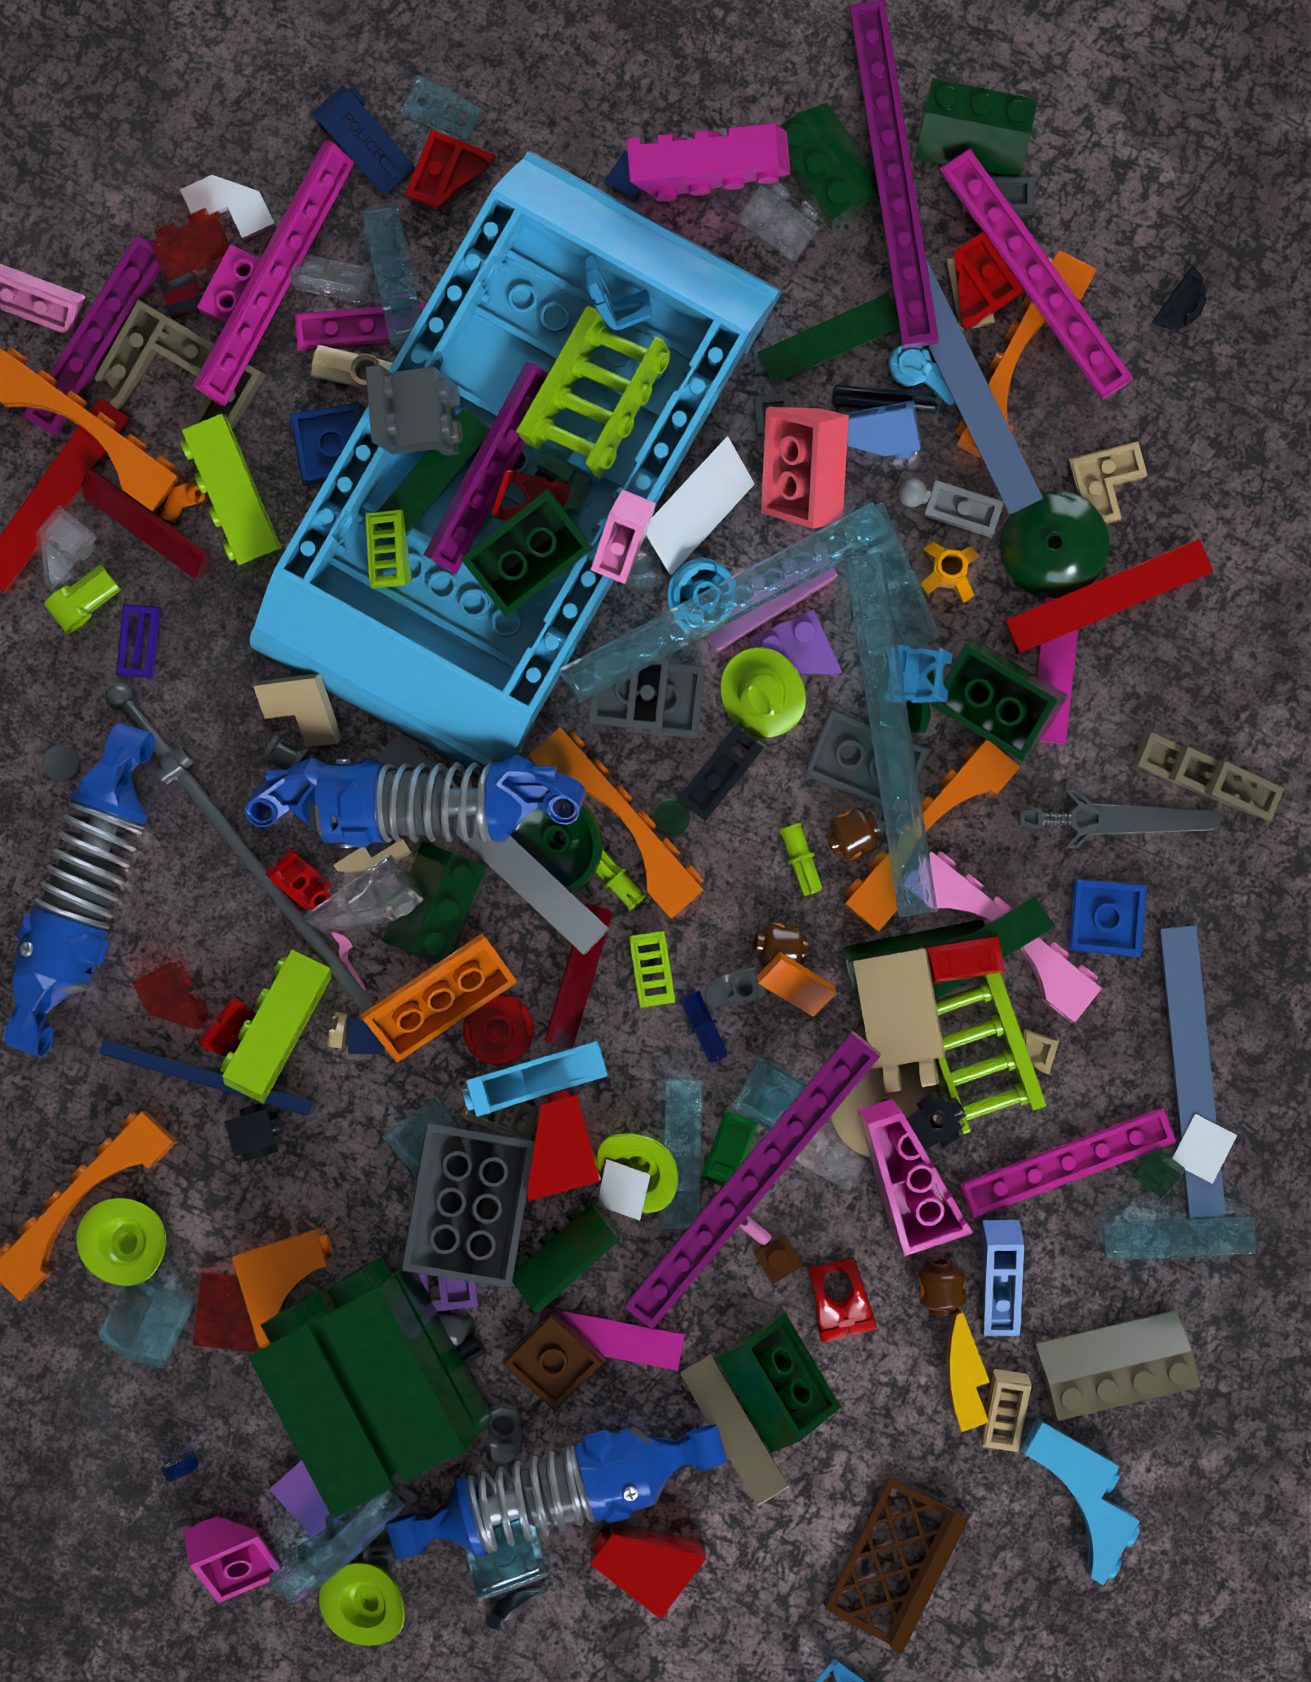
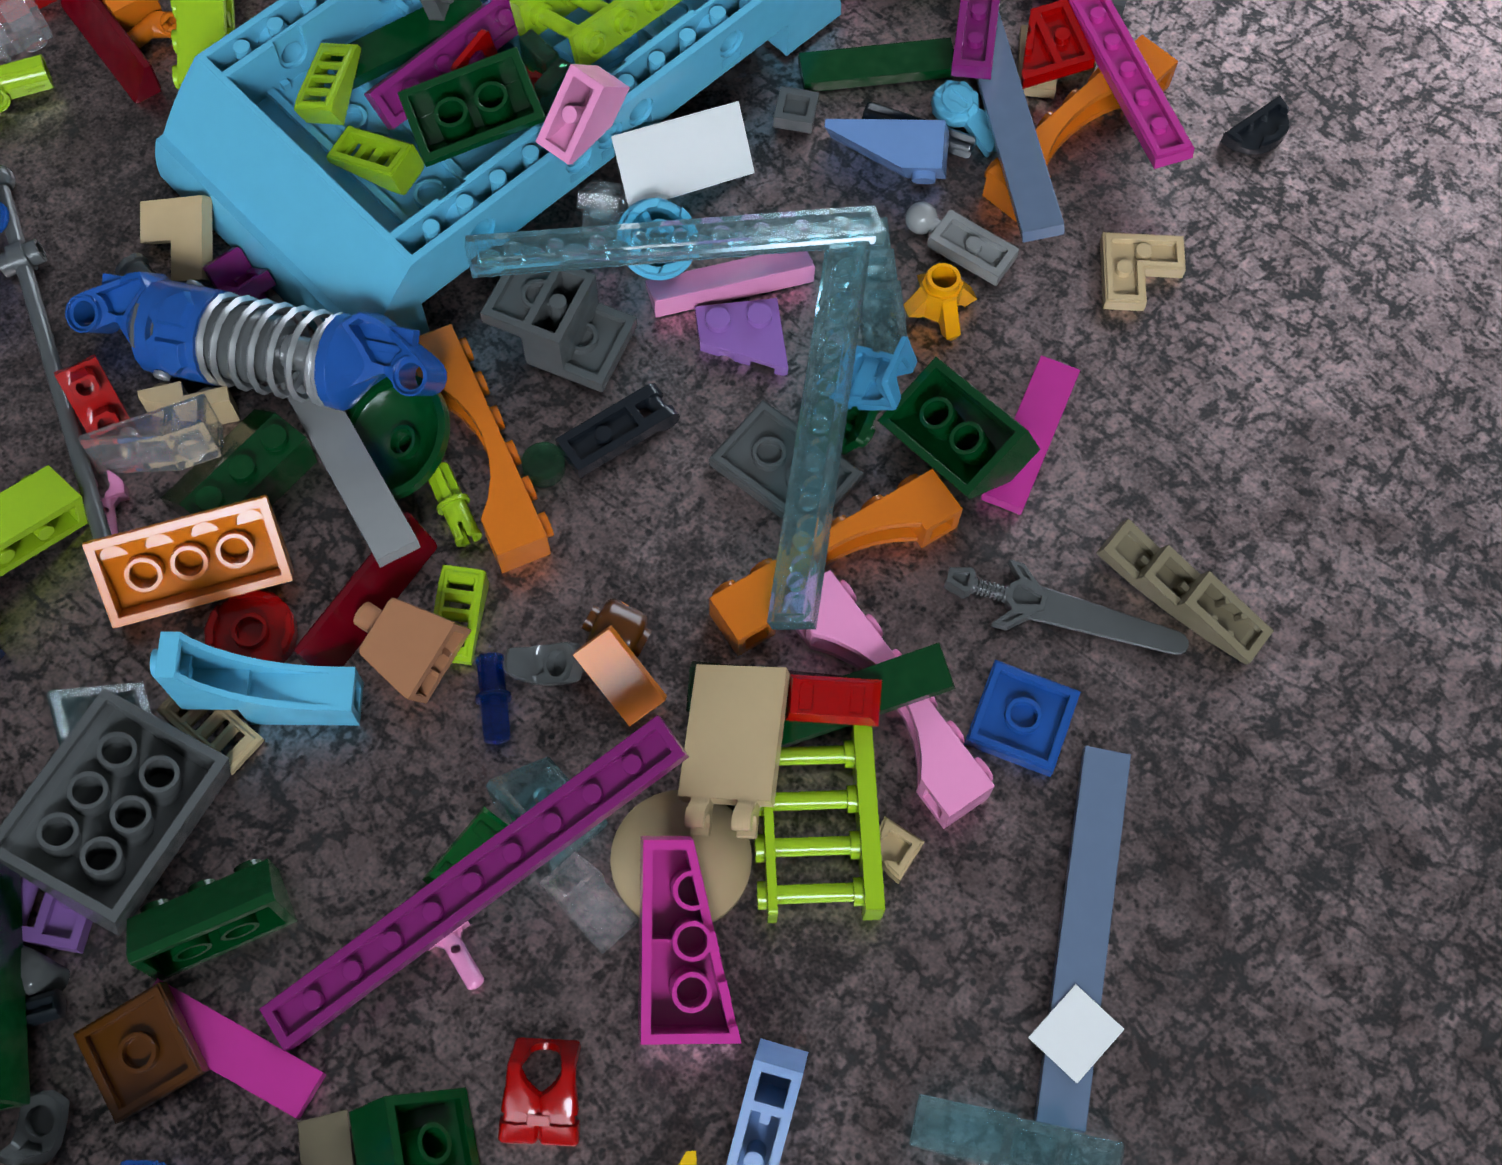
camera: 10 degrees right, 20 degrees down
dark purple tile [116,604,161,679] -> none
tan tile [327,1011,349,1048] -> none
dark blue tile [348,1018,386,1054] -> none
red slope [527,1088,601,1201] -> none
lime hat [597,1134,678,1213] -> none
white sticker [597,1159,650,1221] -> none
clear light blue slope [663,1080,702,1230] -> none
lime hat [721,647,806,737] -> none
reddish brown plate [754,1234,803,1285] -> none
coral slope [761,407,849,529] -> none
lime axle [779,823,822,896] -> none
reddish brown head [825,807,882,860] -> none
black brick [906,1092,966,1150] -> none
reddish brown head [918,1259,966,1316] -> none
dark pink tile [959,1108,1176,1219] -> none
dark green dish [1001,491,1109,598] -> none
red tile [1003,539,1214,654] -> none
clear green tile [1132,1147,1185,1198] -> none
none -> magenta bracket [203,247,276,300]
none -> lime slope [326,126,424,195]
none -> nougat torso [353,598,471,704]

